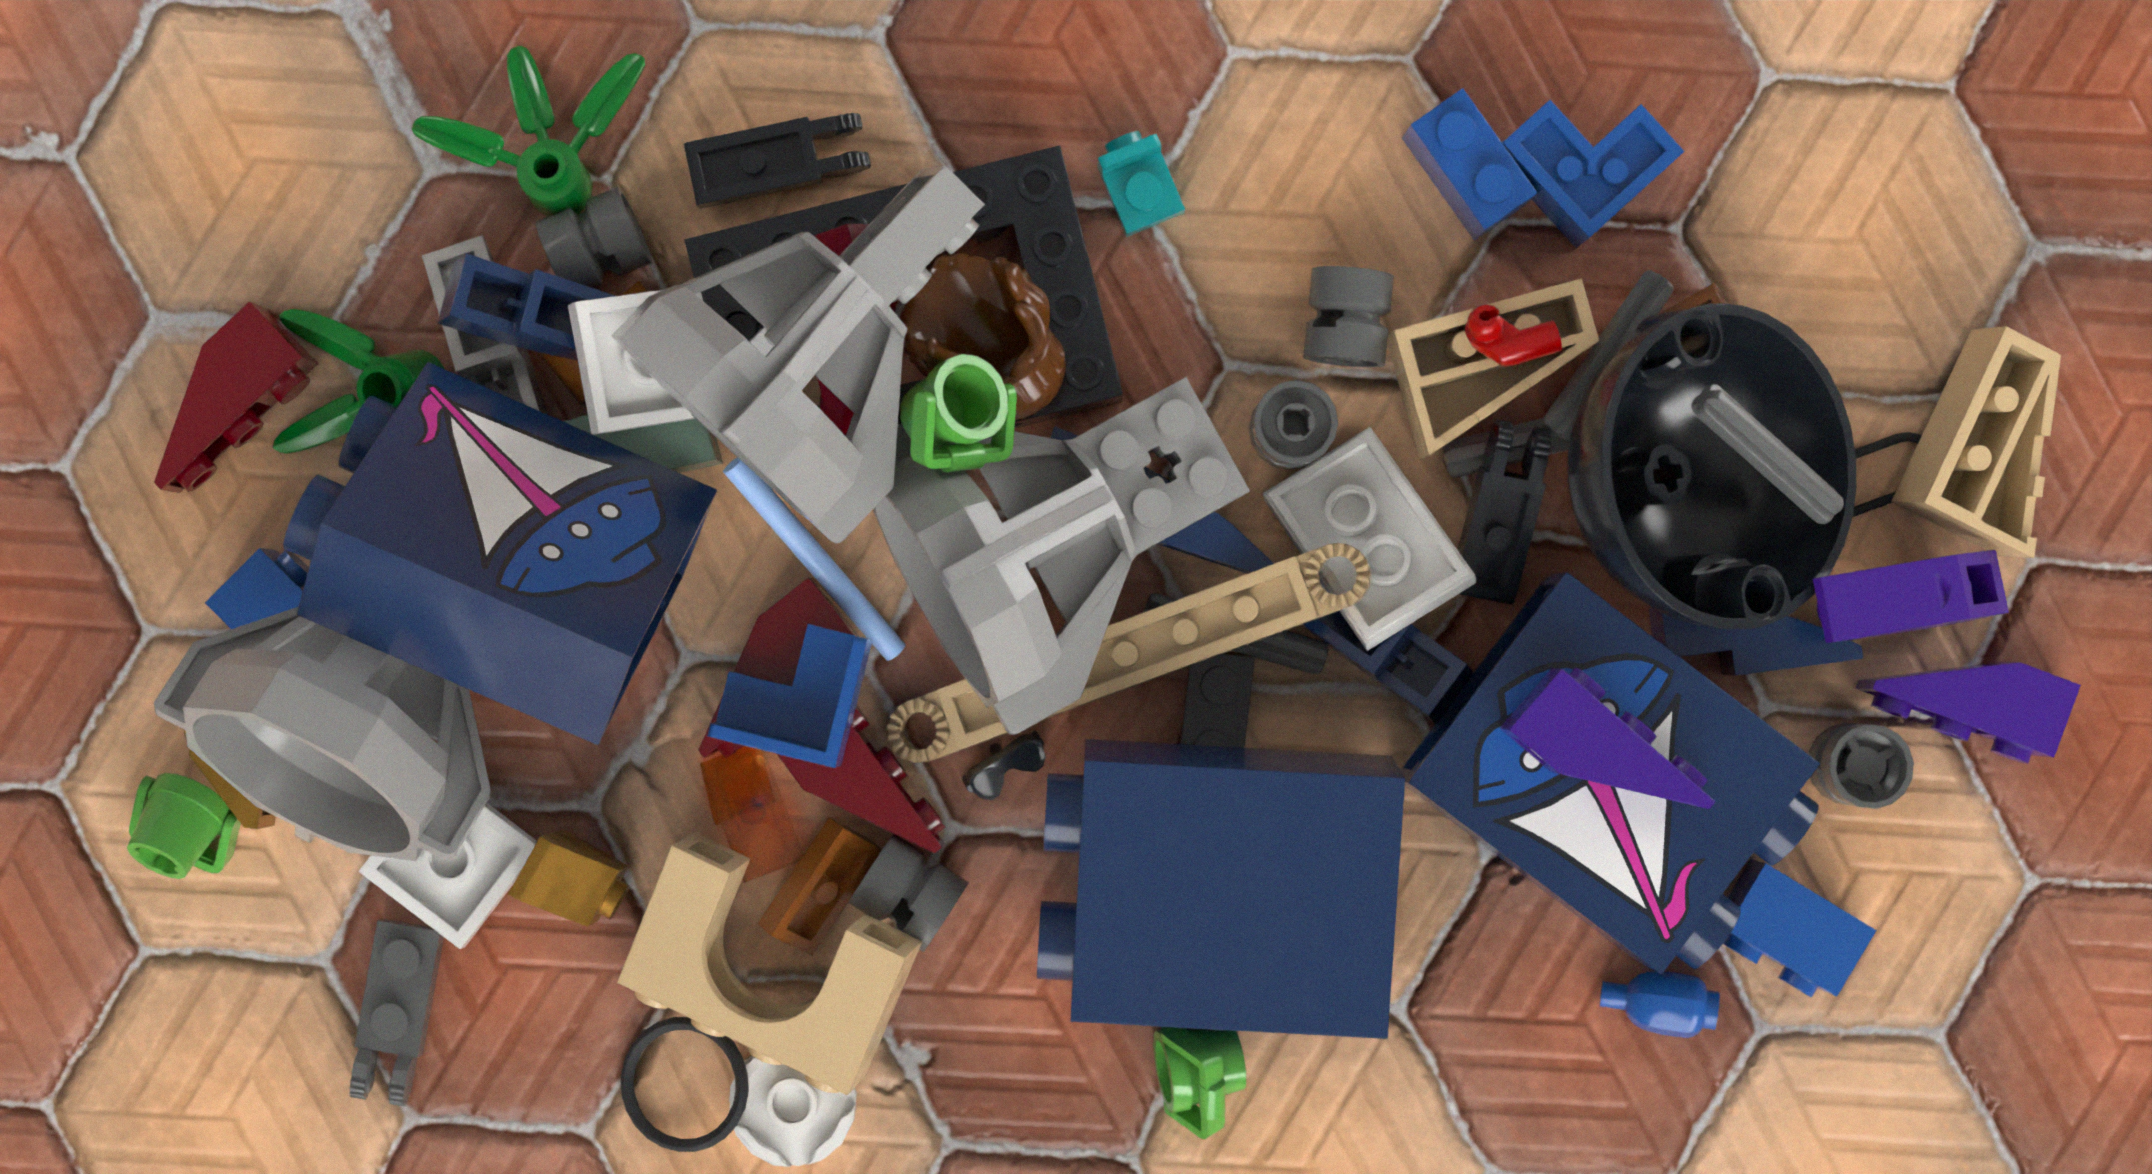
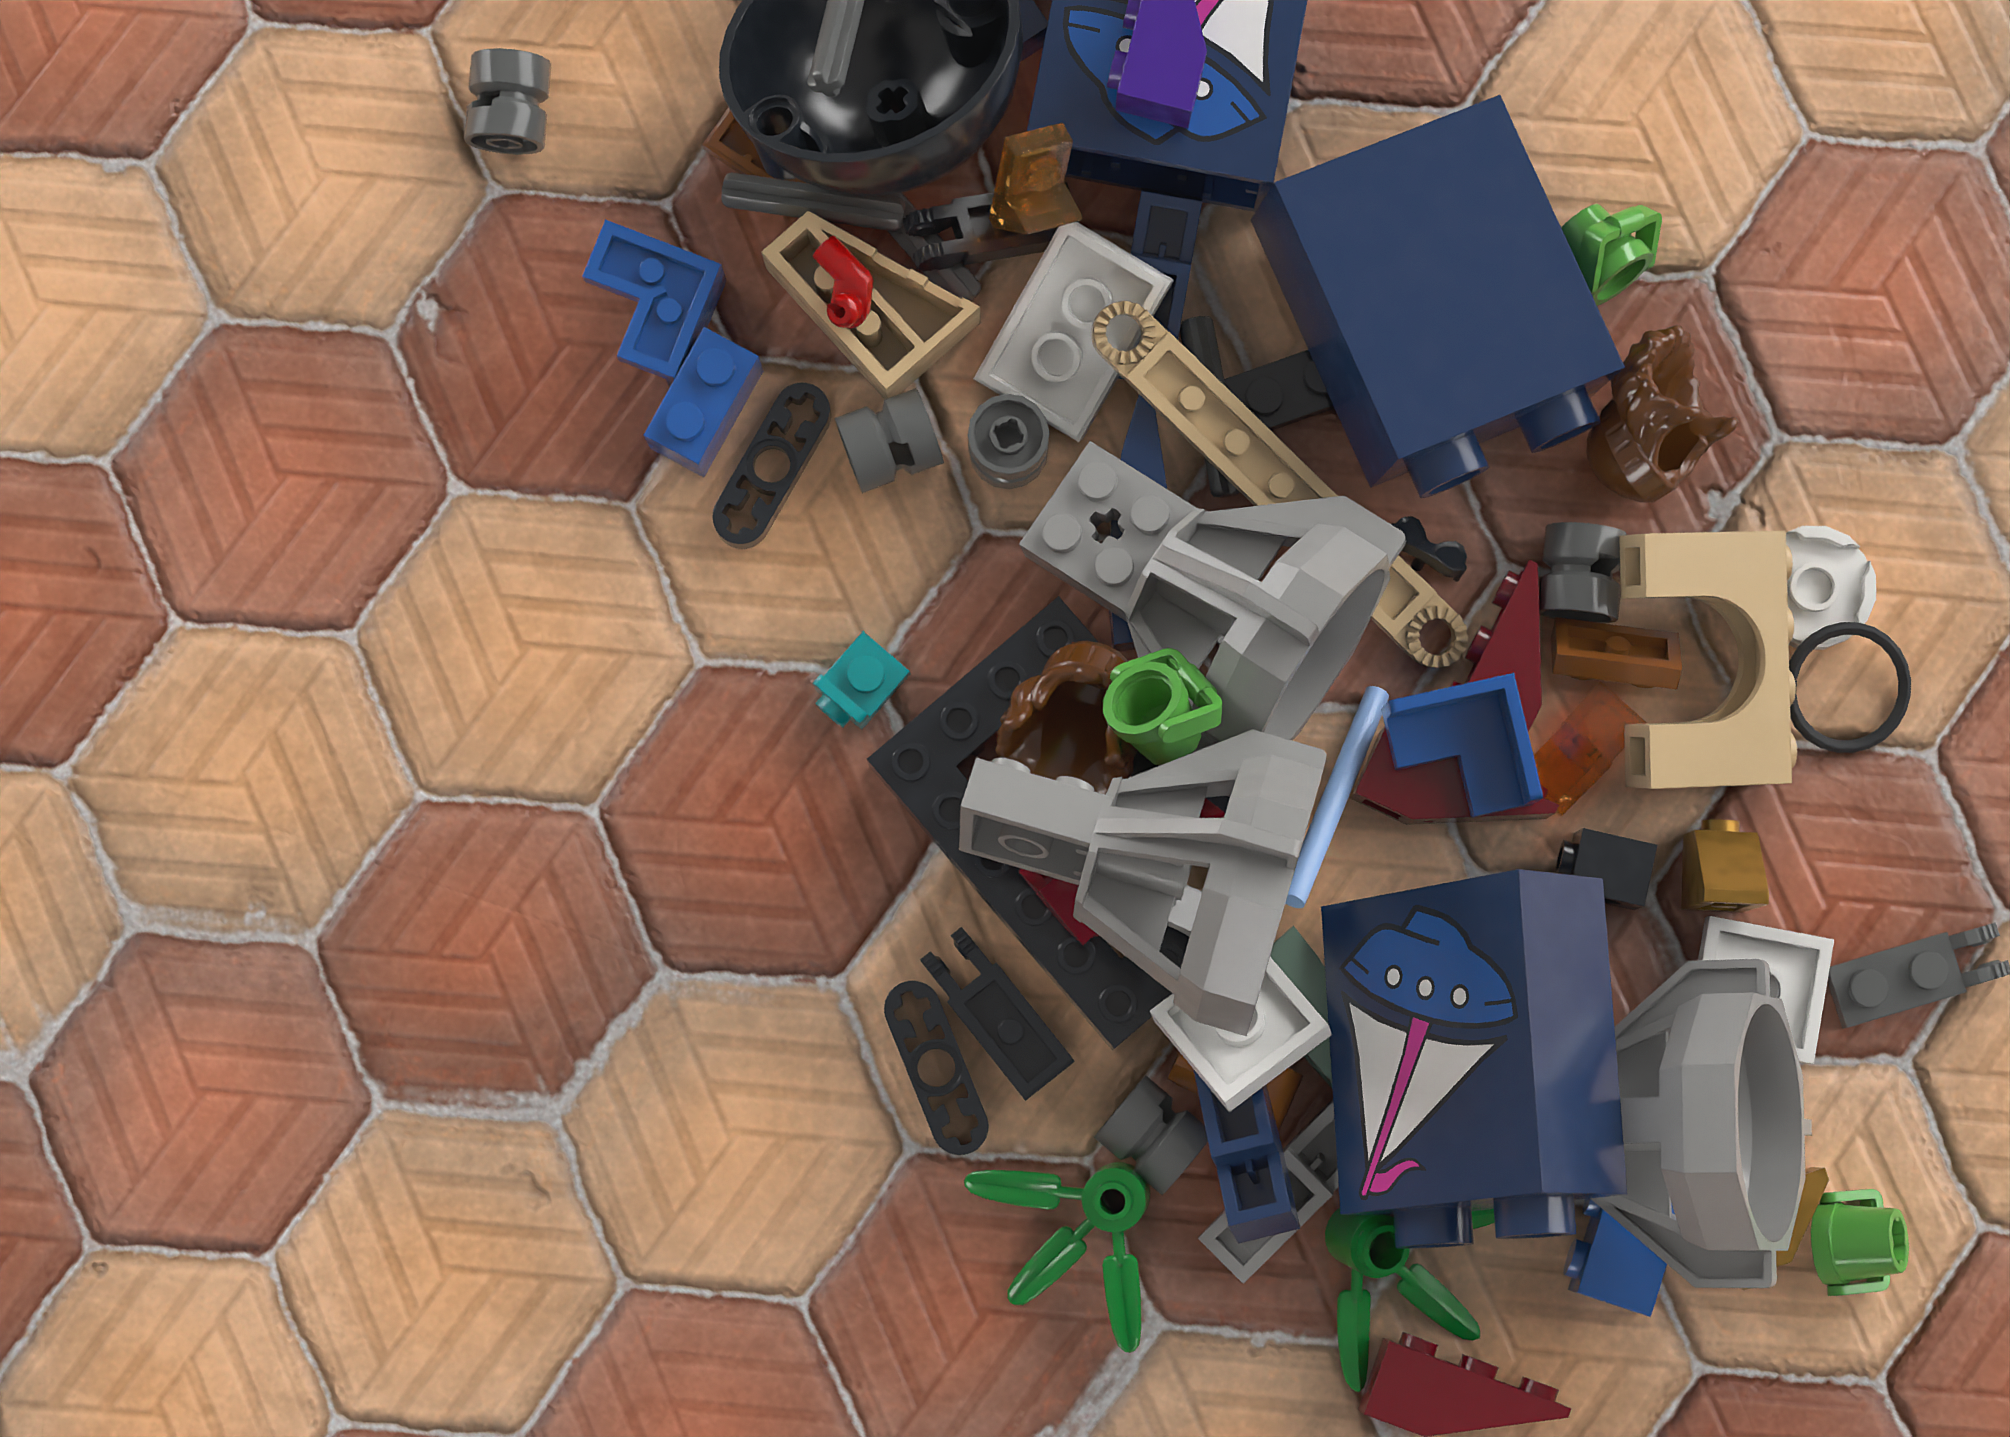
camera: 115 degrees left, 5 degrees down
none -> dark grey wheel [464,48,551,155]
none -> black beam [712,382,831,549]
none -> black beam [884,981,989,1155]
none -> clear orange slope [989,122,1082,234]
none -> black brick [1555,828,1657,910]
none -> reddish brown hair [1586,325,1739,503]

